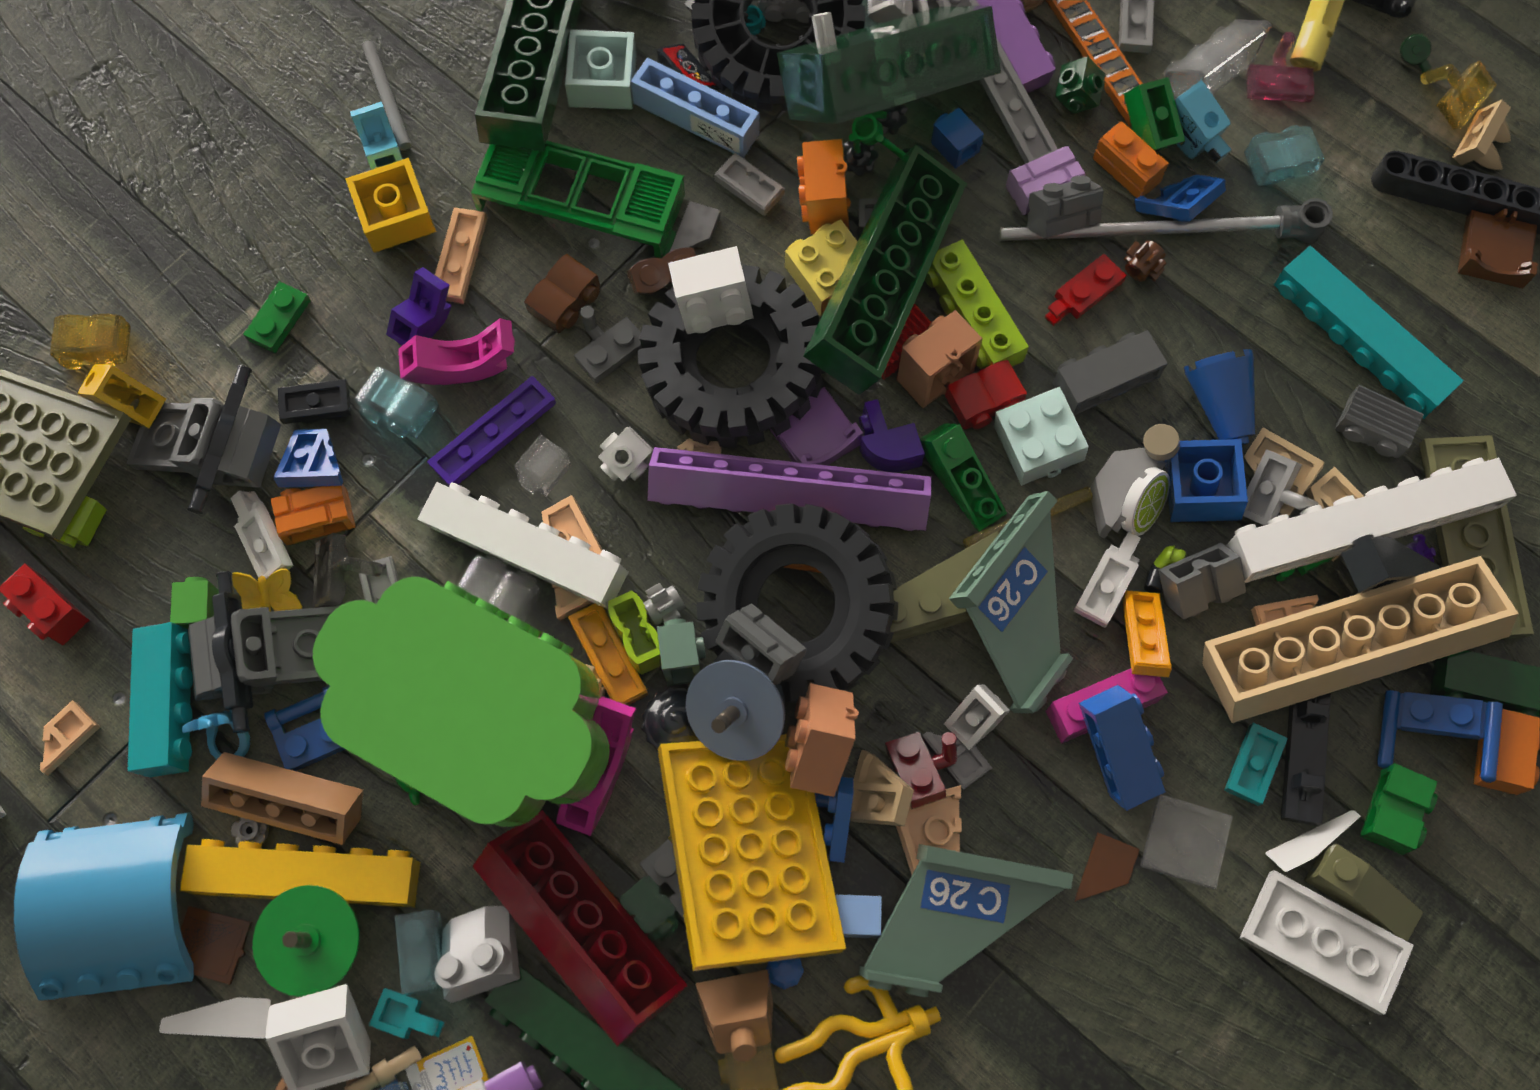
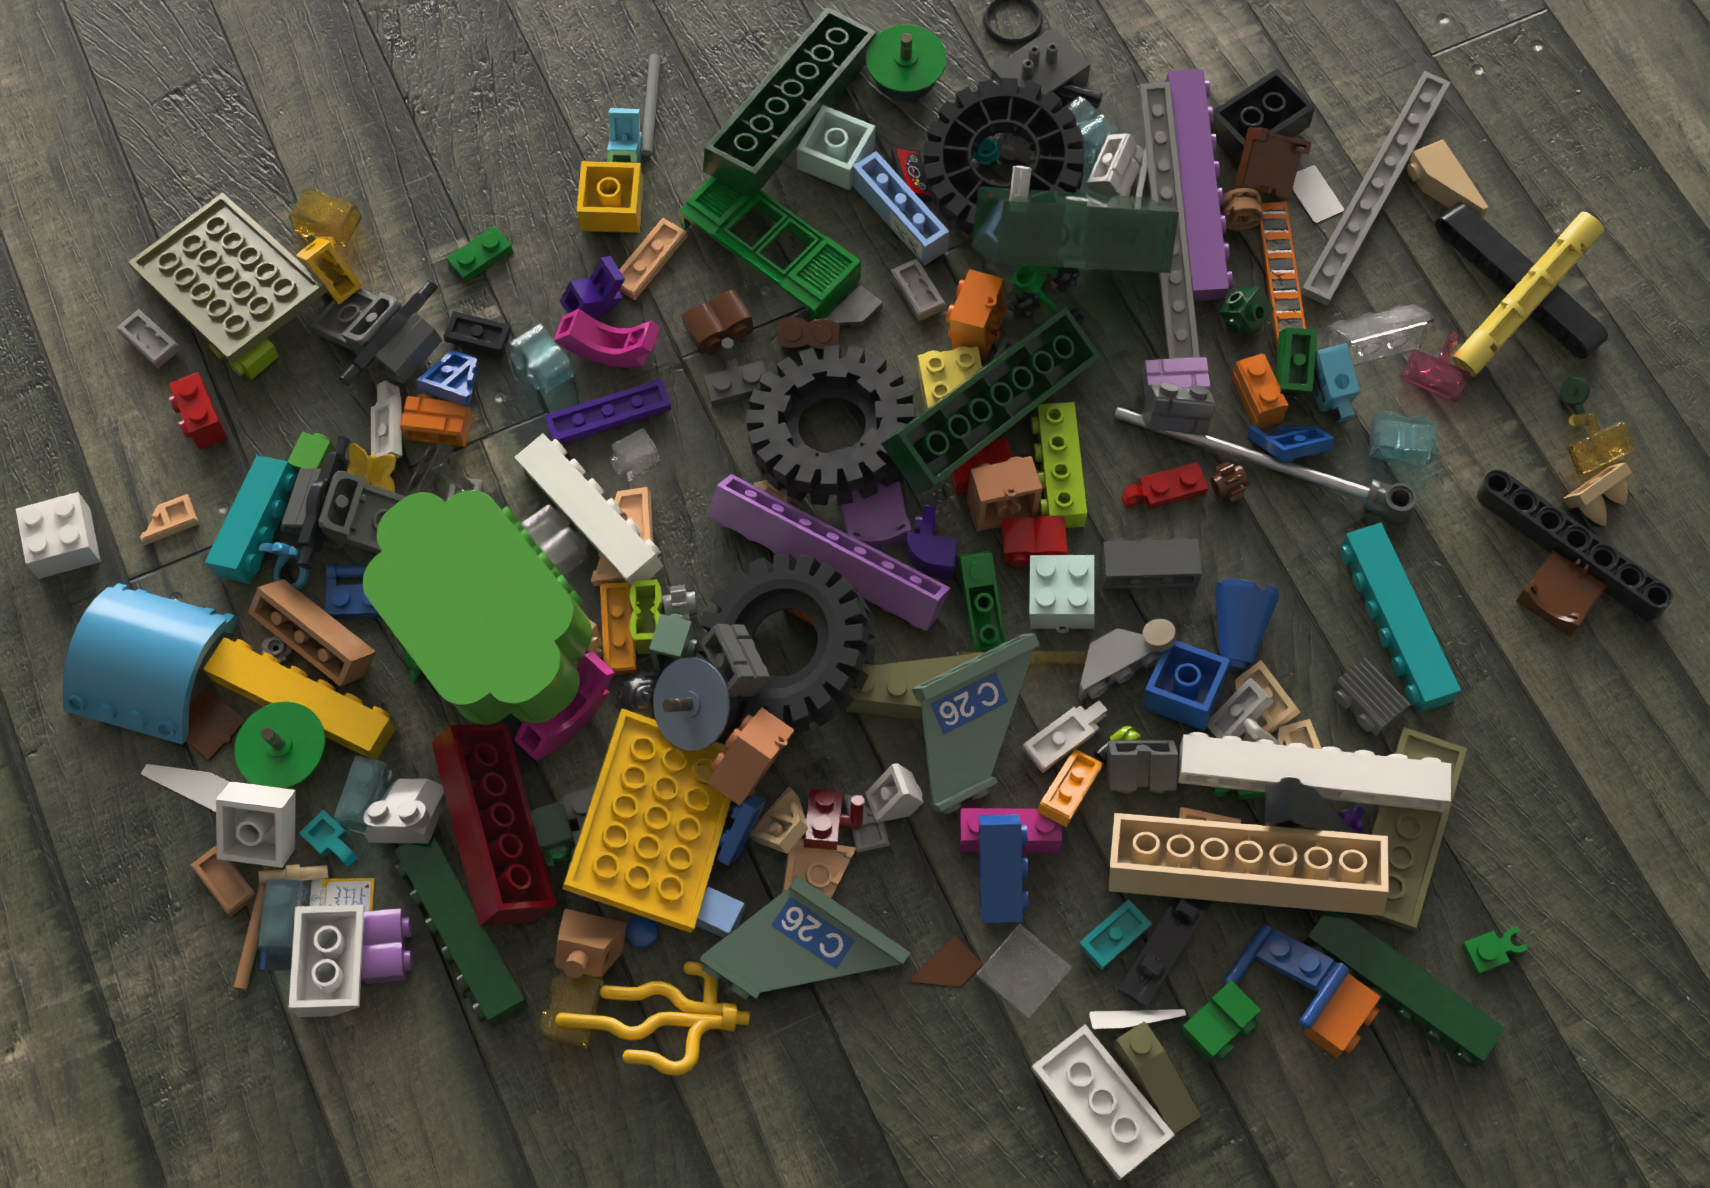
camera: 25 degrees right, 5 degrees down
white brick [598,427,653,481] -> none
white brick [668,246,754,334] -> none
blue brick [931,108,984,169] -> none
tile [1121,467,1170,536] -> none

